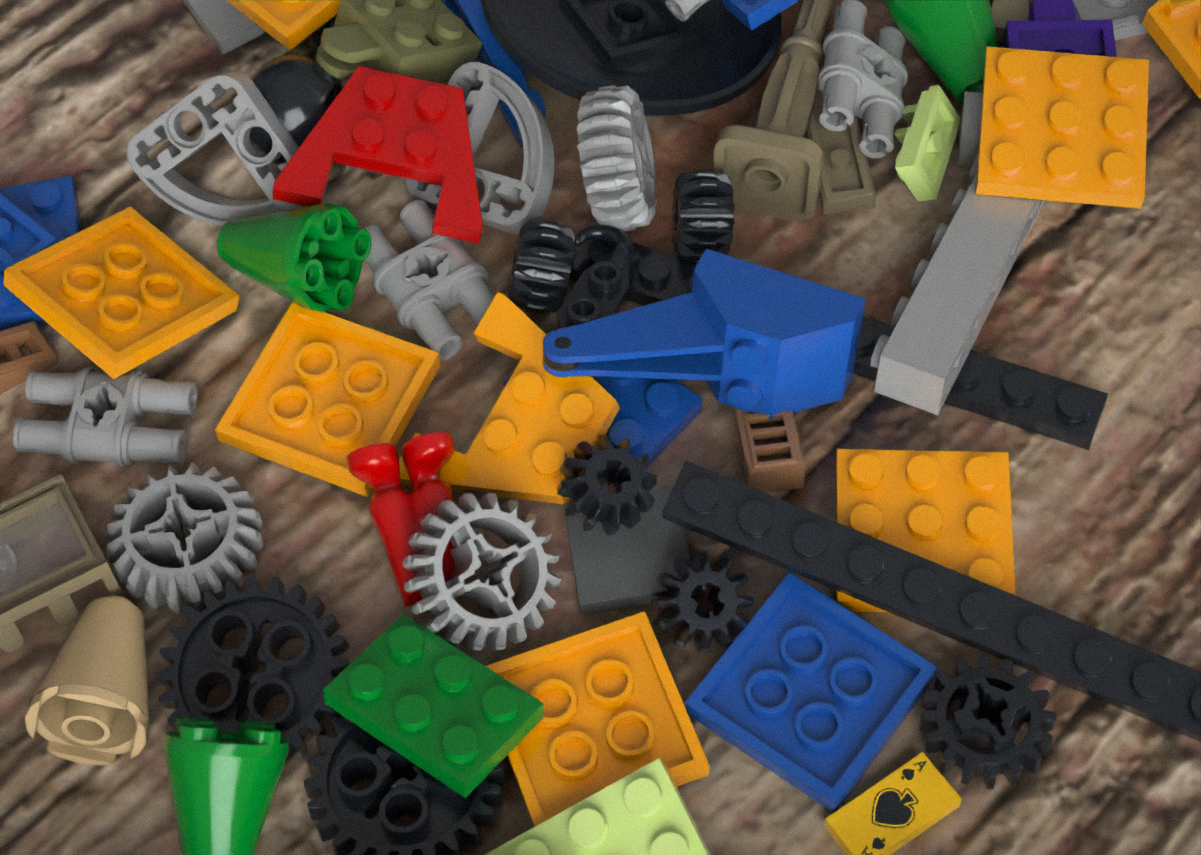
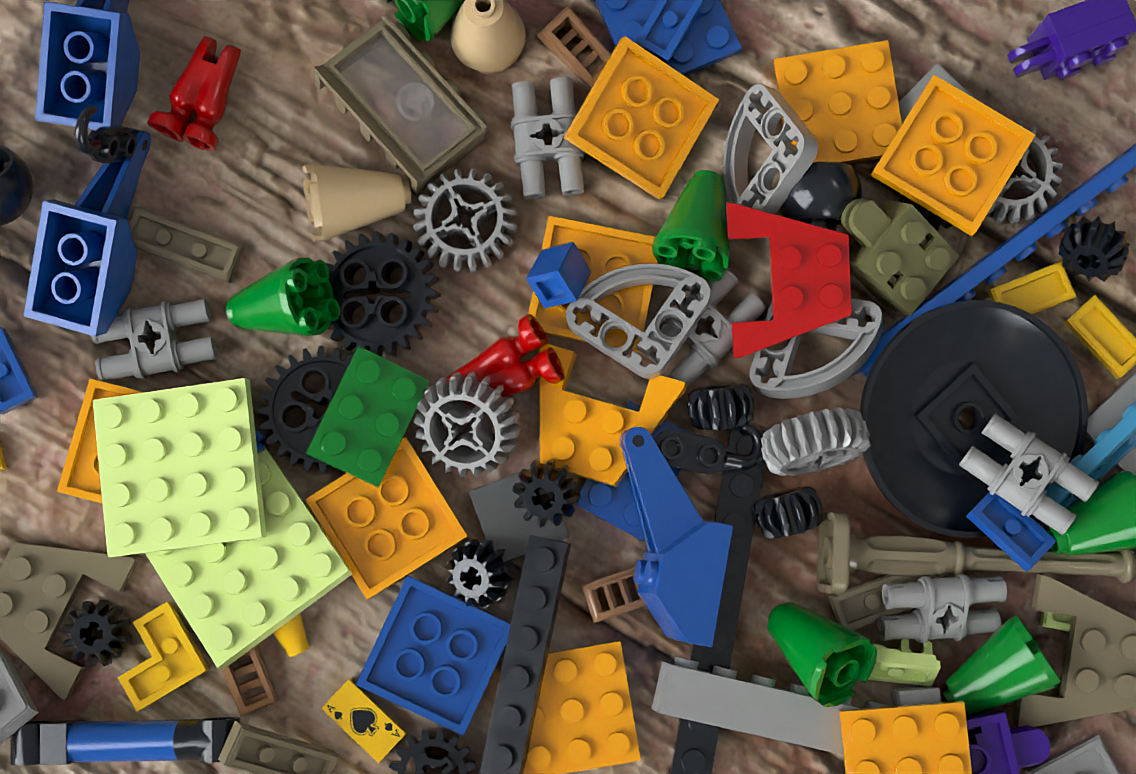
camera: 75 degrees right, 25 degrees up
none -> blue panel [526,242,591,308]
none -> light grey beam [566,264,710,379]
none -> green cone [767,602,877,707]
none -> light orange plate [773,40,902,164]

